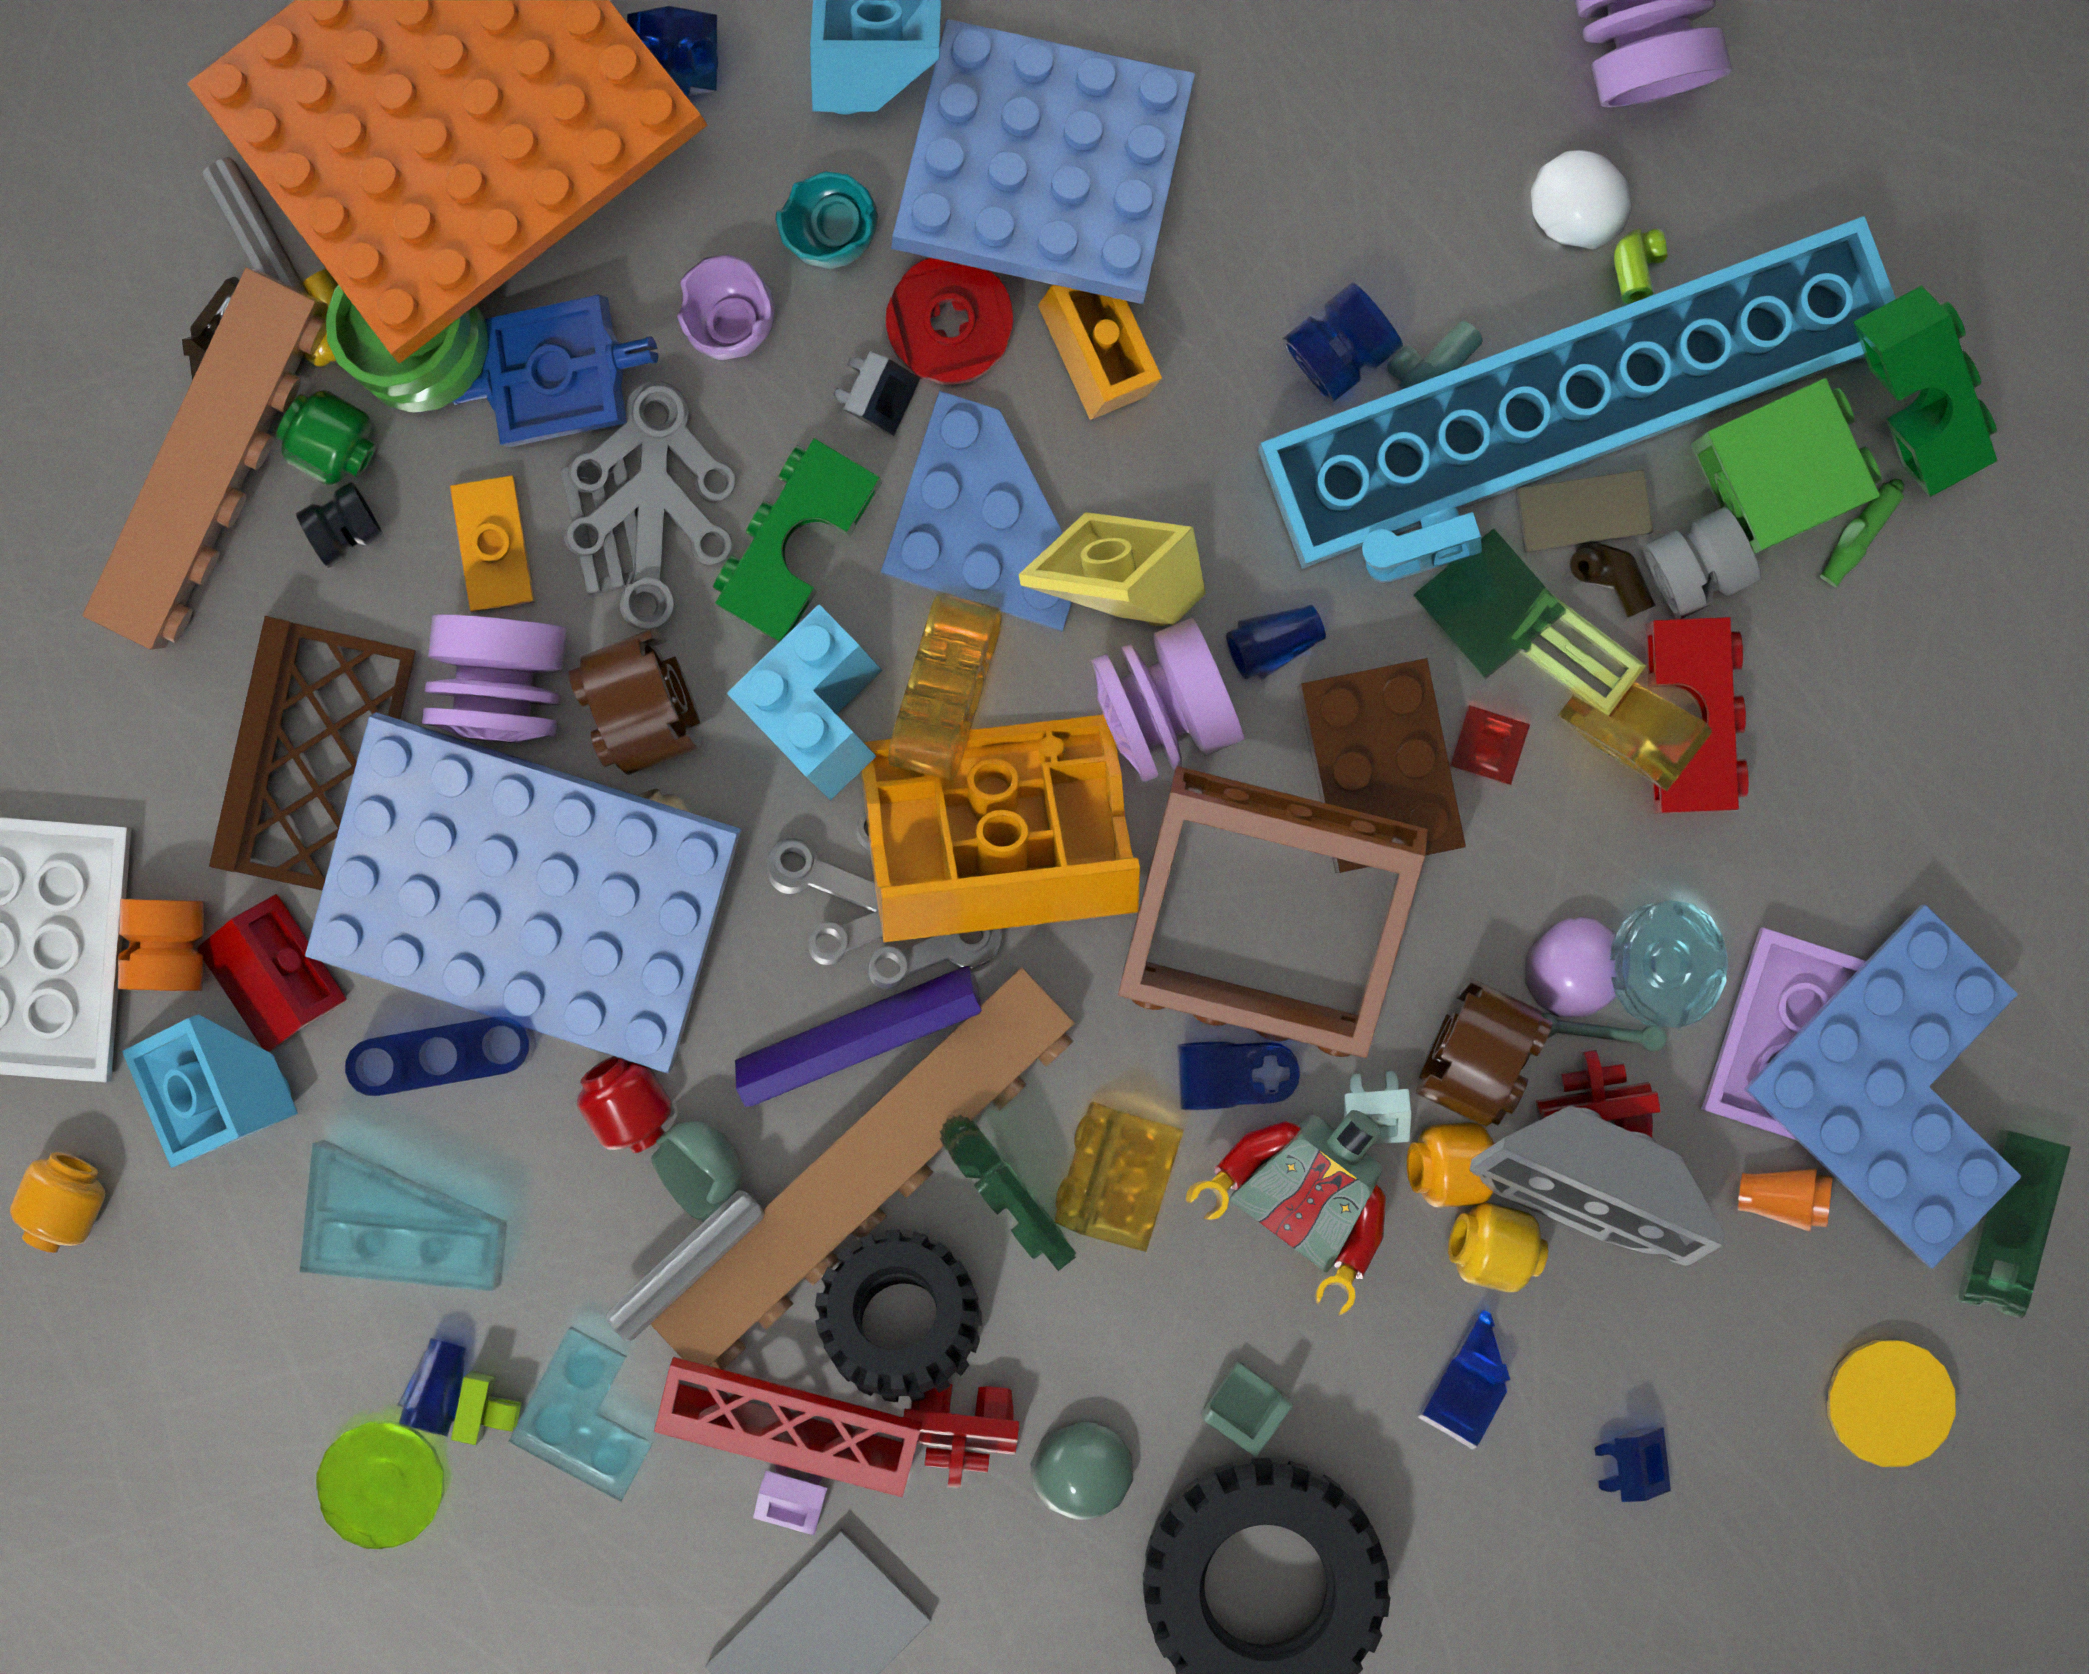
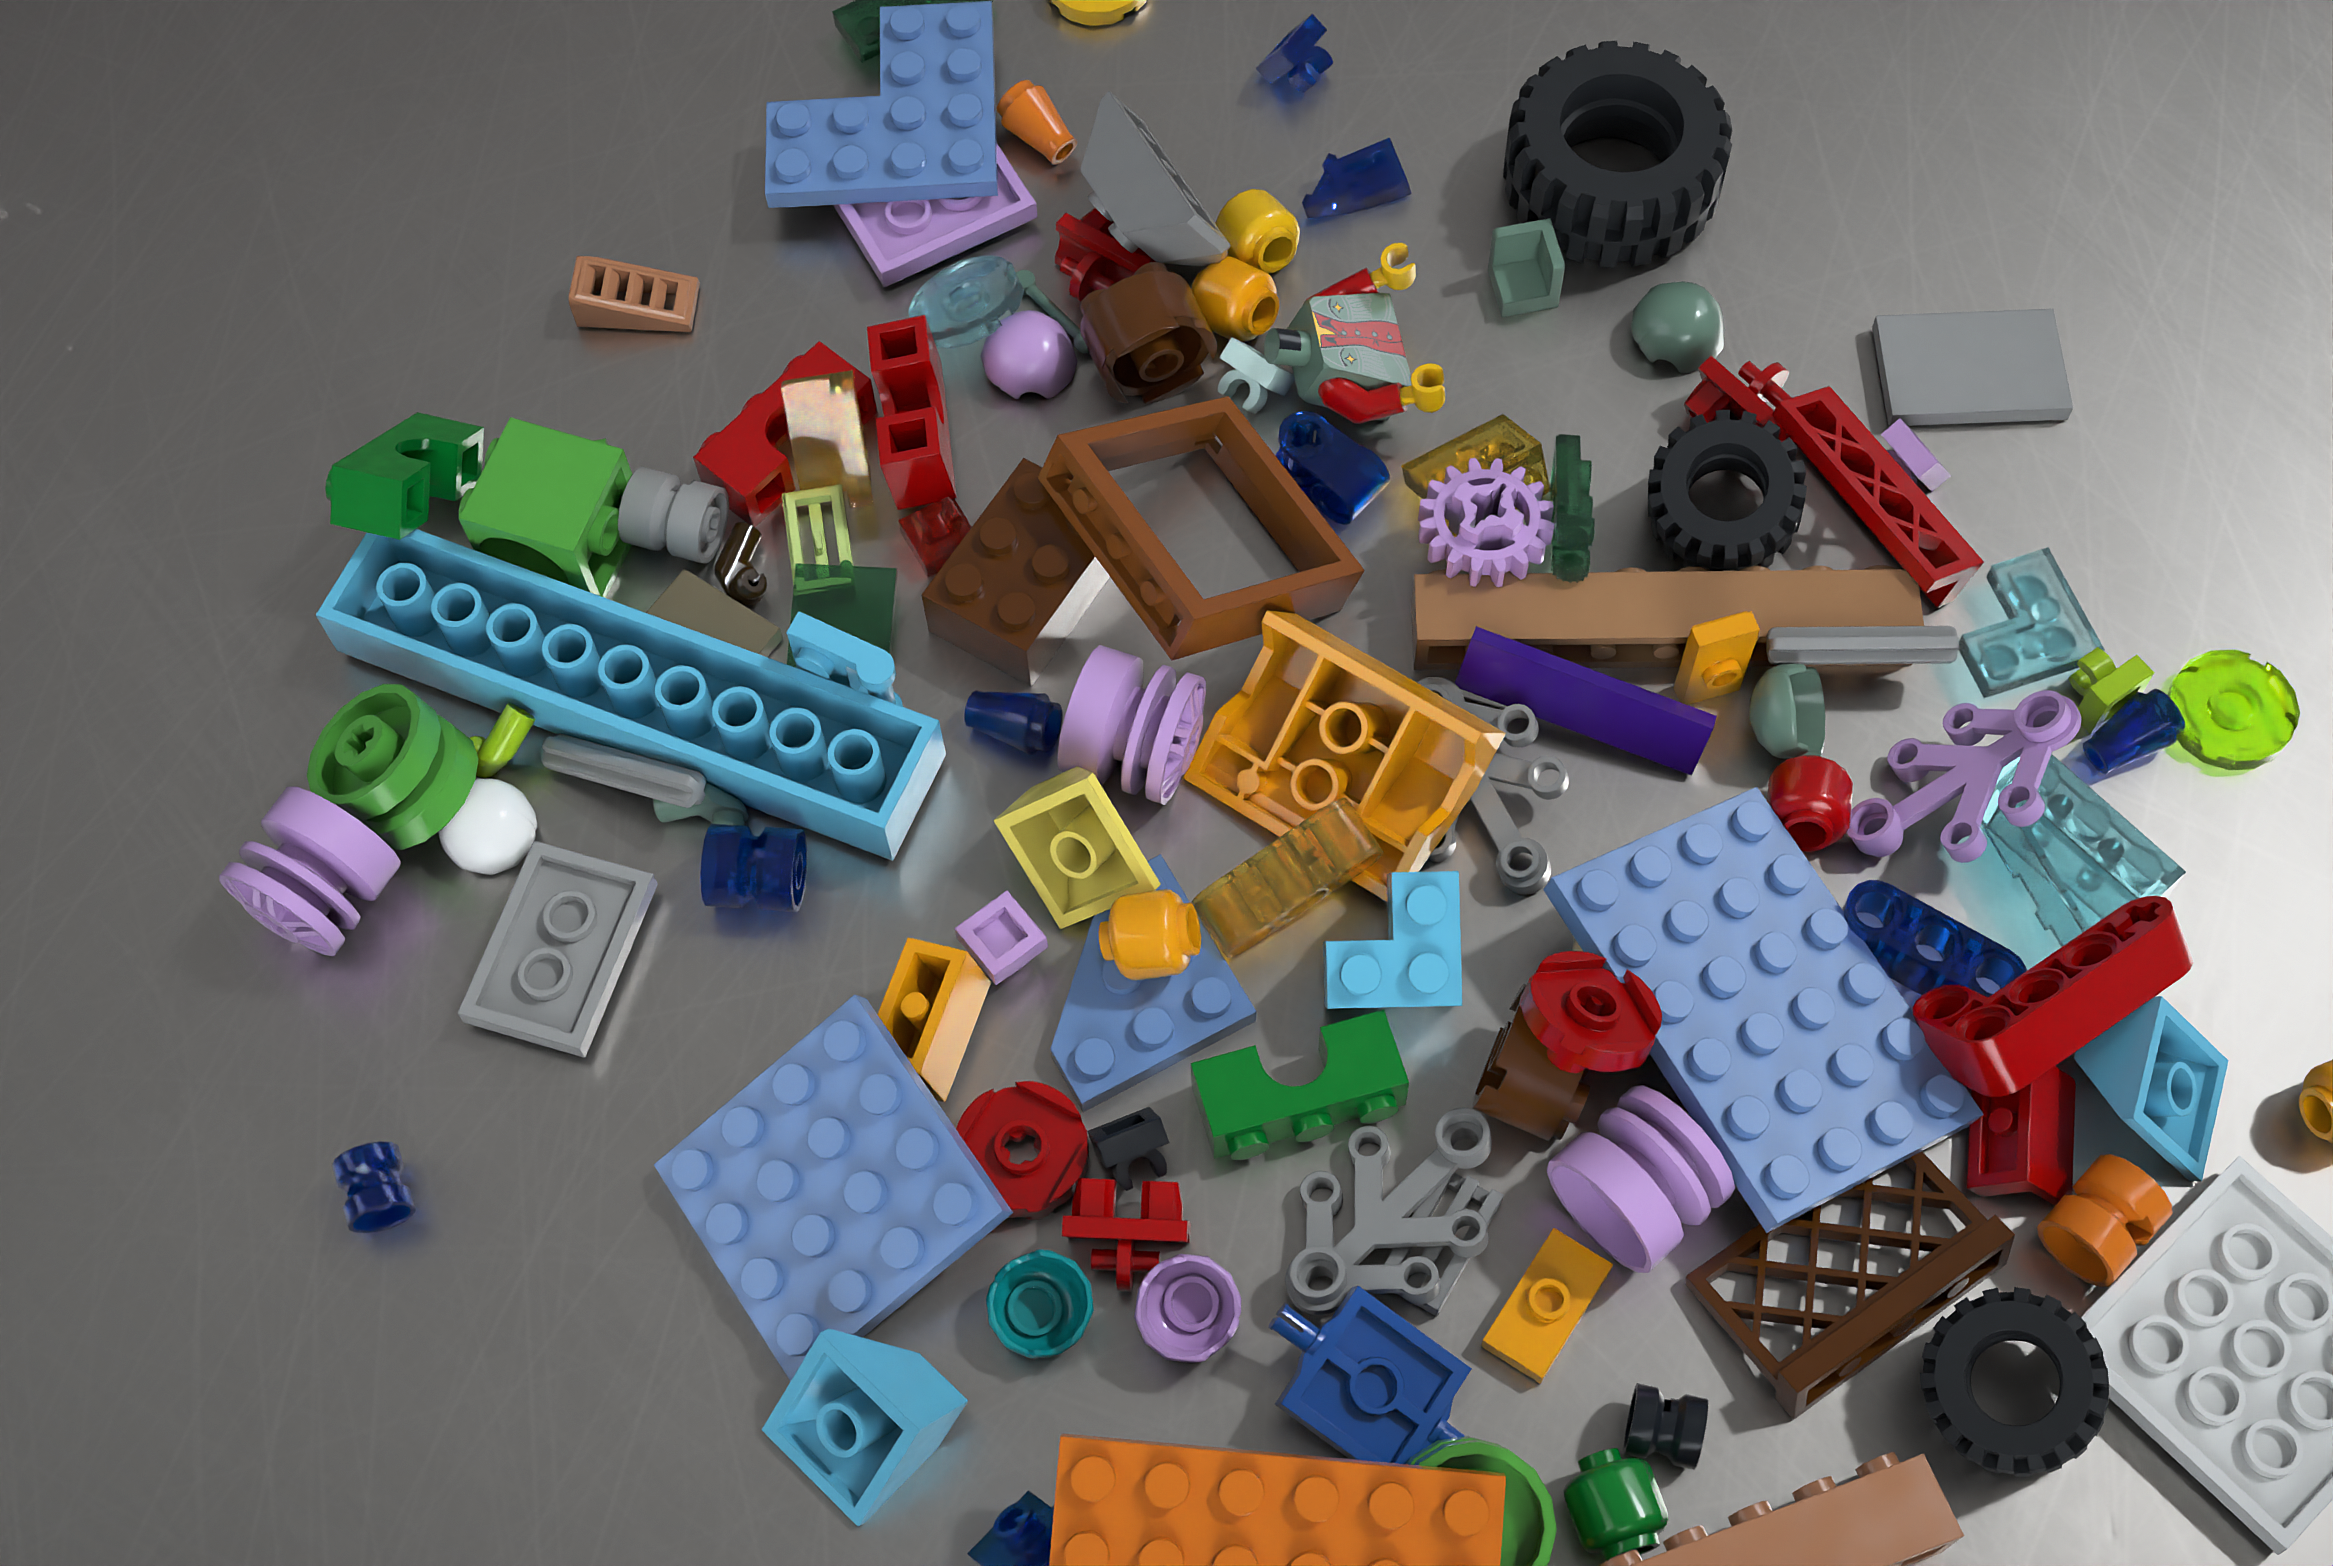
camera: 135 degrees left, 25 degrees down
none -> bright green wheel [307,684,478,850]
none -> light grey plate [458,841,658,1058]
none -> light grey axle [541,734,706,808]
none -> nougat slope [569,256,700,332]
none -> red arch [867,315,957,510]
none -> lavender tile [955,890,1048,985]
none -> red hips [1062,1178,1191,1291]
none -> light orange head [1098,889,1201,981]
none -> lavender gear [1418,458,1555,587]
none -> red plate [1519,951,1662,1073]
none -> light orange plate [1673,611,1760,705]
none -> lavender plant [1847,690,2081,863]
none -> red beam [1912,896,2193,1097]
none -> black tyre [1920,1287,2109,1477]

